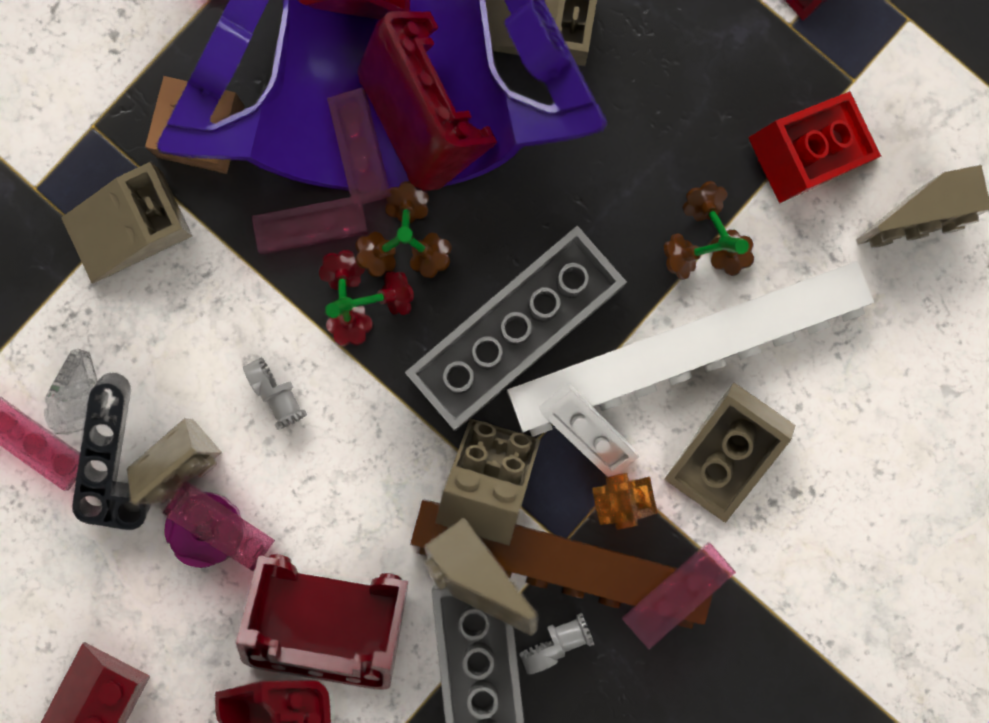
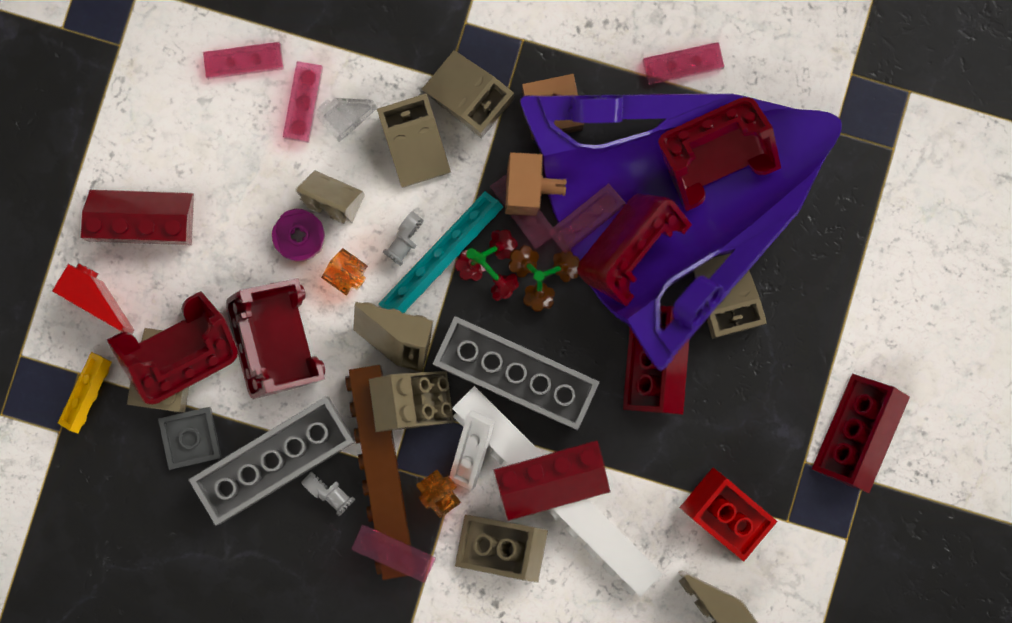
camera: 65 degrees right, 0 degrees up
black beam [72,373,151,530] -> none
clear pink plate [162,480,275,571] -> none
dark tan slope [424,518,537,635] -> none
reddish brown plant [664,181,754,280] -> none
none -> clear orange brick [321,248,368,296]
none -> dark tan slope [353,302,433,372]
none -> dark tan slope [377,93,451,188]
none -> teal plate [378,191,503,313]
none -> dark red slope [493,441,610,521]
none -> medium nougat brick [505,153,566,216]
none -> dark red slope [623,306,689,415]

